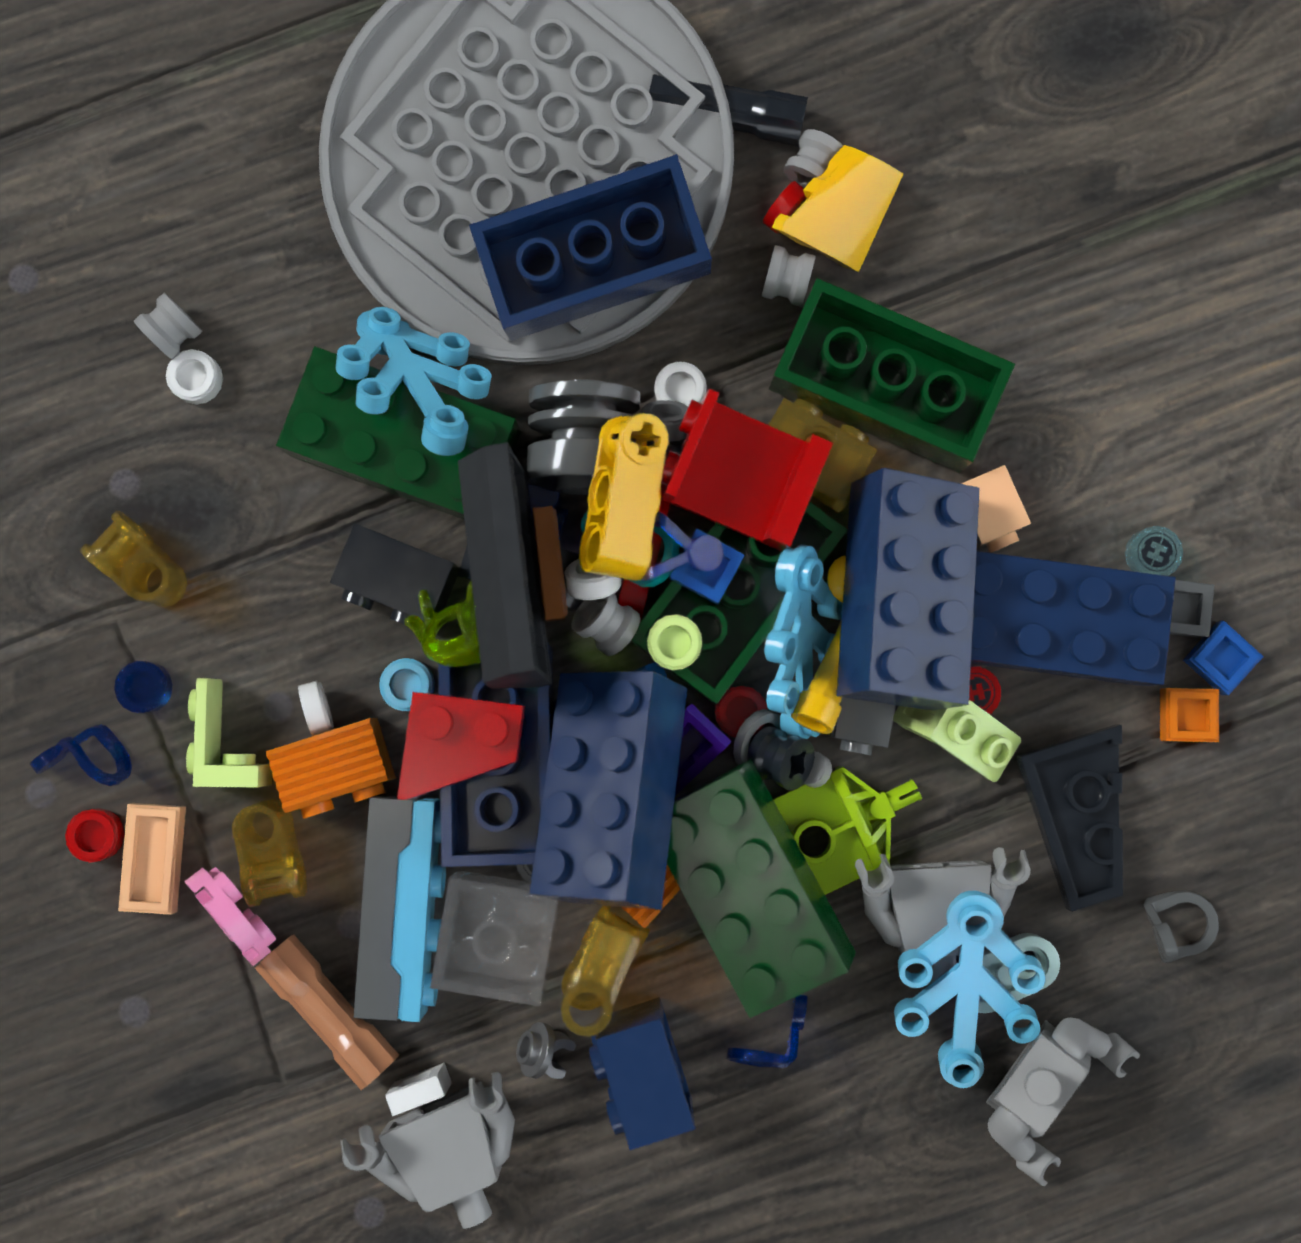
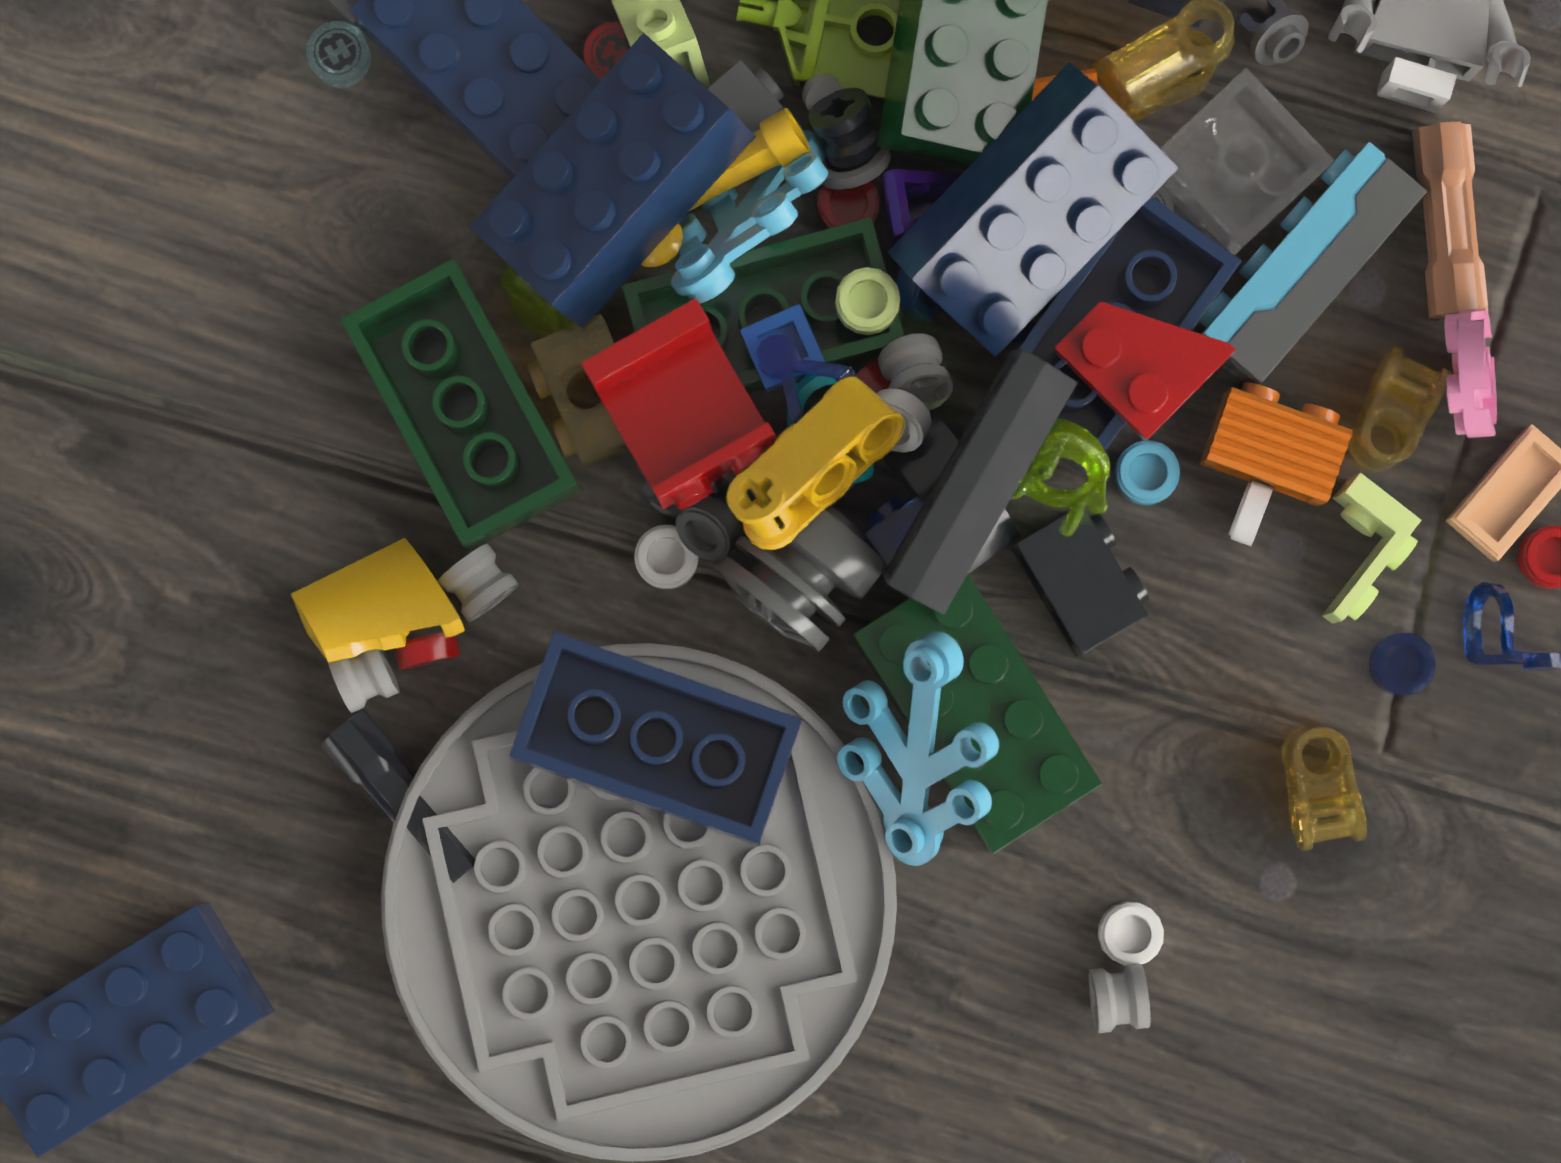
camera: 150 degrees left, 0 degrees up
reddish brown tile [532,506,568,622] -> none
light nougat brick [961,465,1031,553] -> none

